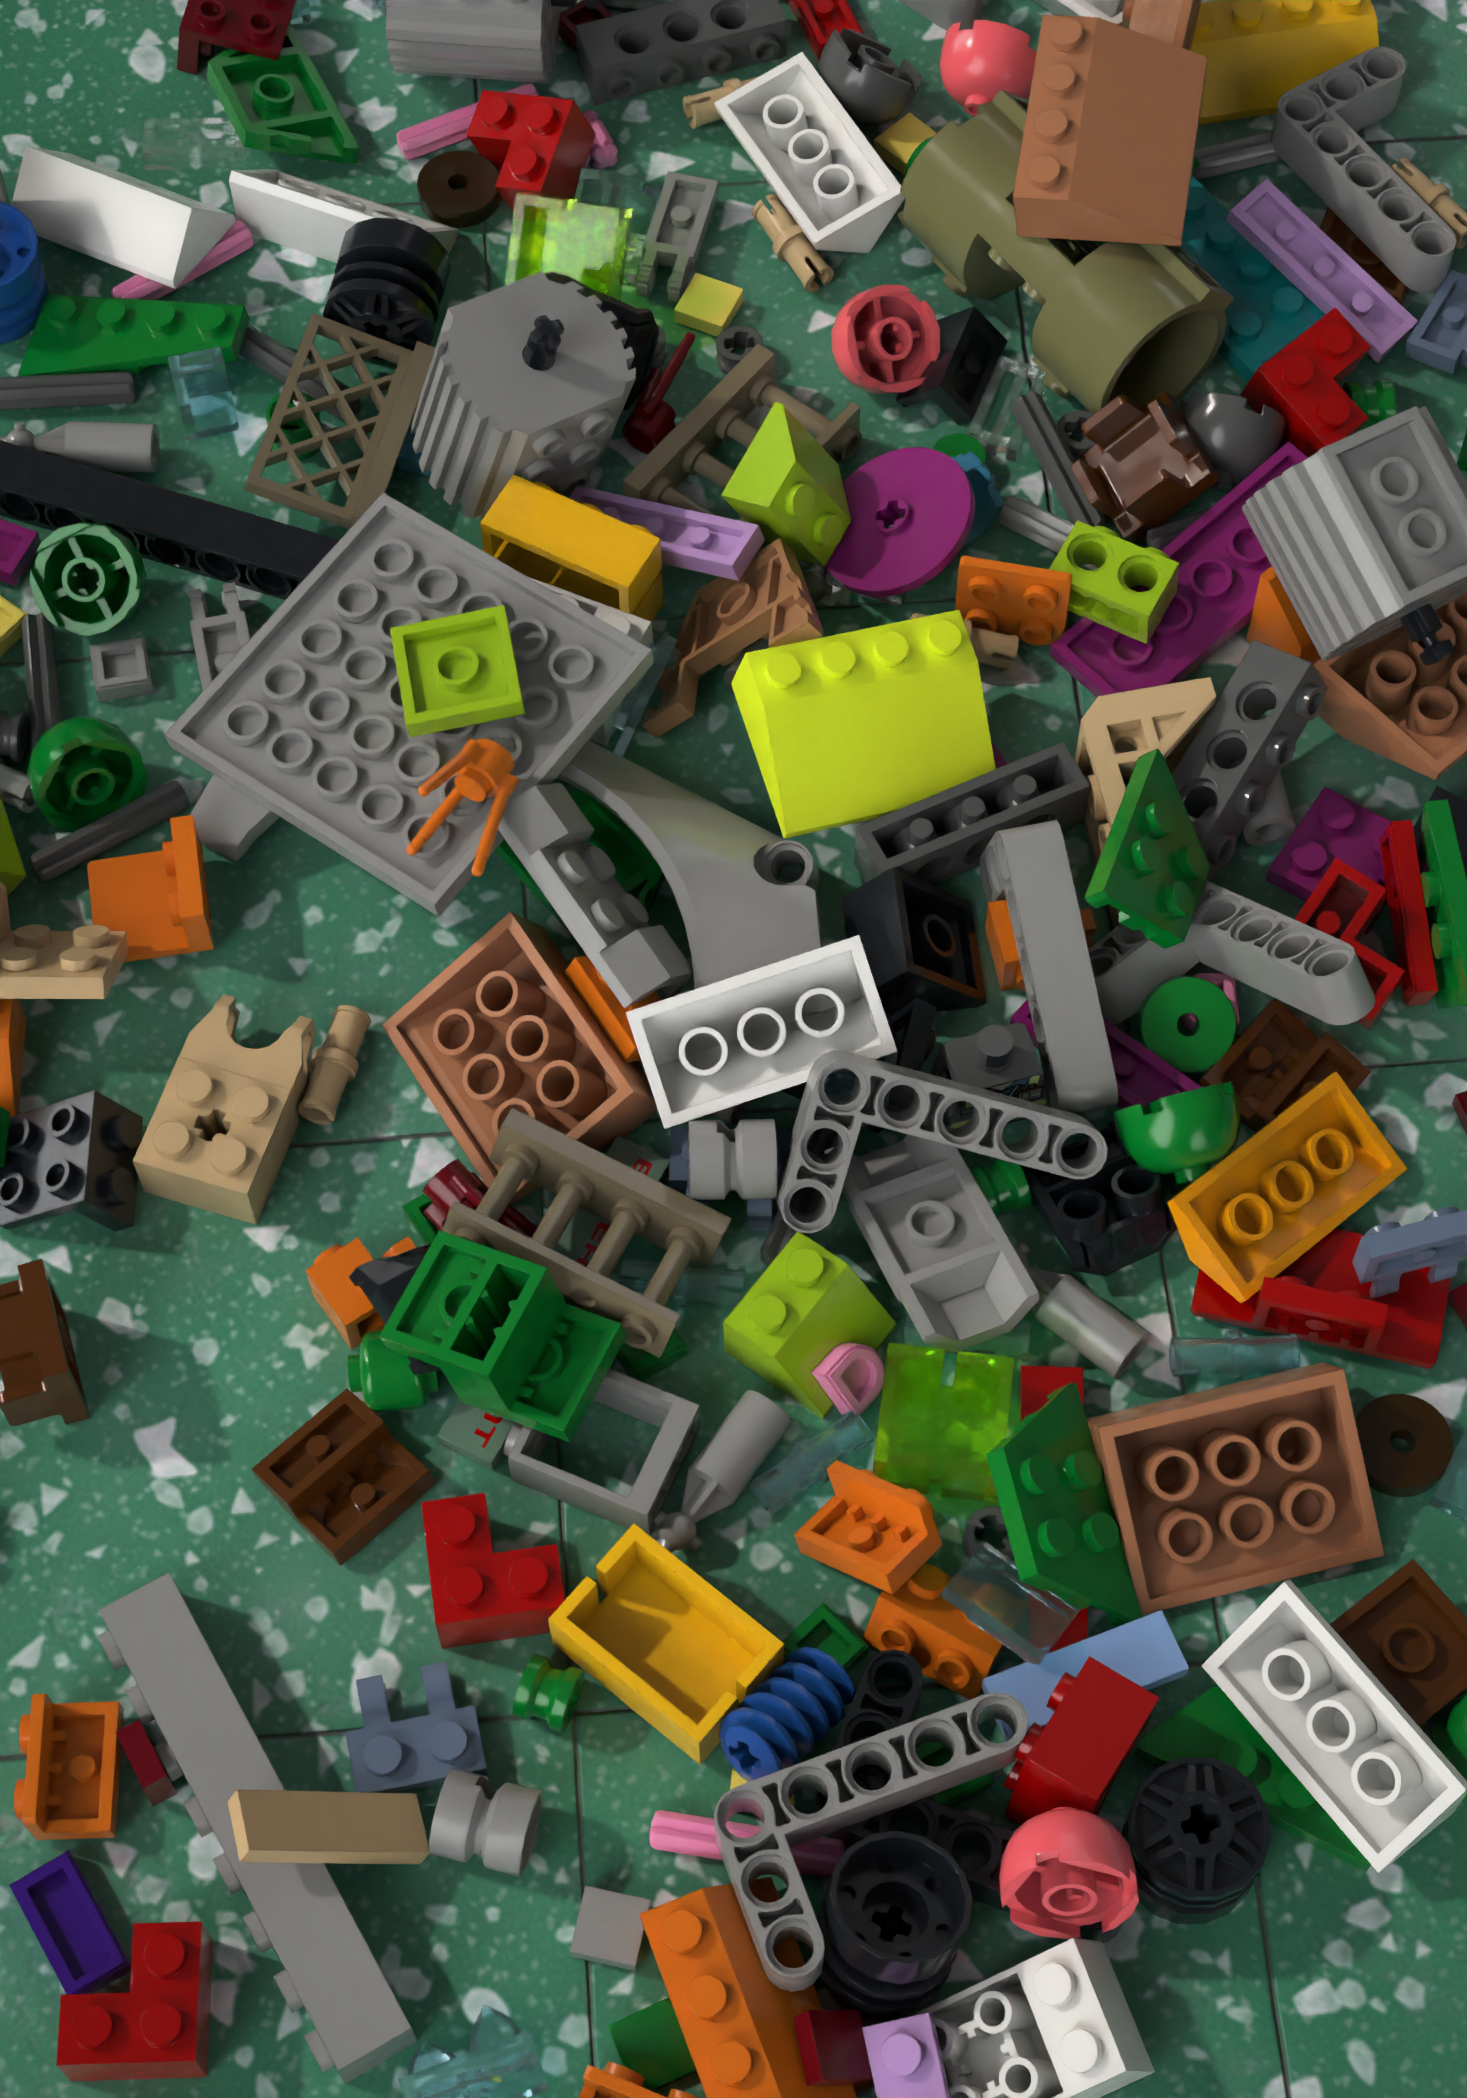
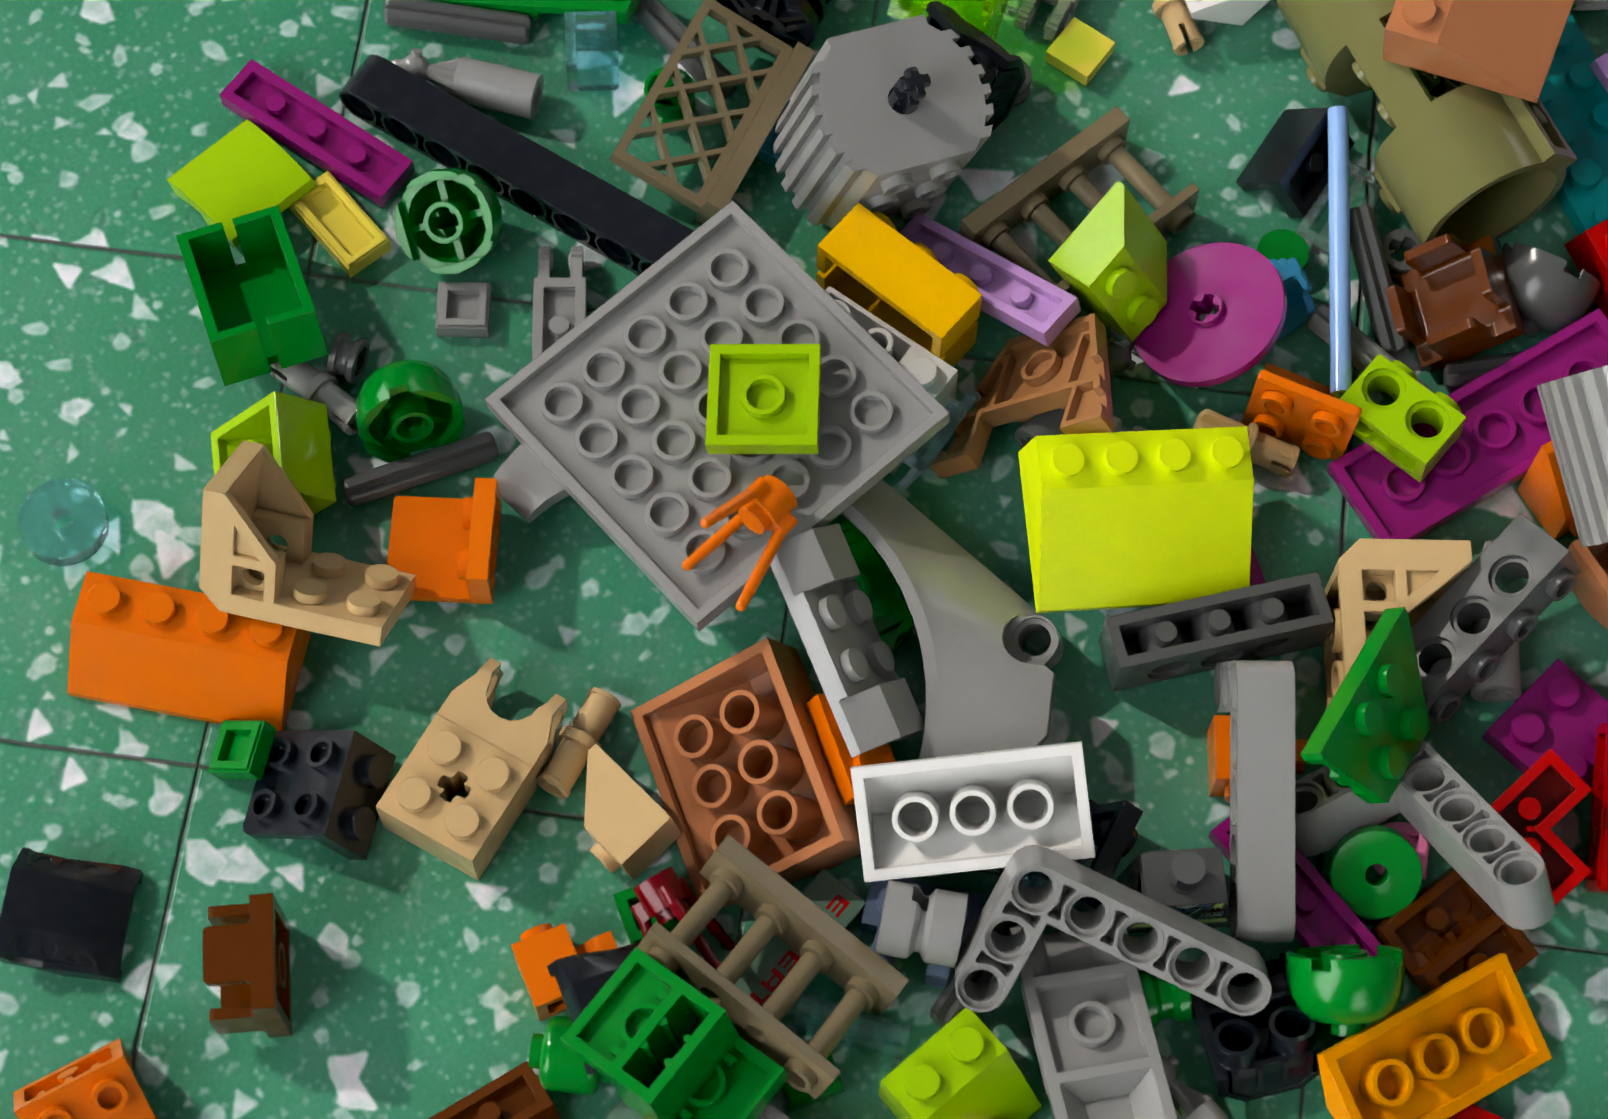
camera: 10 degrees right, 5 degrees up
dark grey axle [21,612,62,750] -> none
dark red plant [622,332,695,455] -> none
dark grey bush [716,325,764,375] -> none
coral cylinder [831,284,940,394] -> none
black slope [842,868,987,1014] -> none
none -> tan slope [584,744,682,881]
none -> light blue piece [1328,106,1352,399]

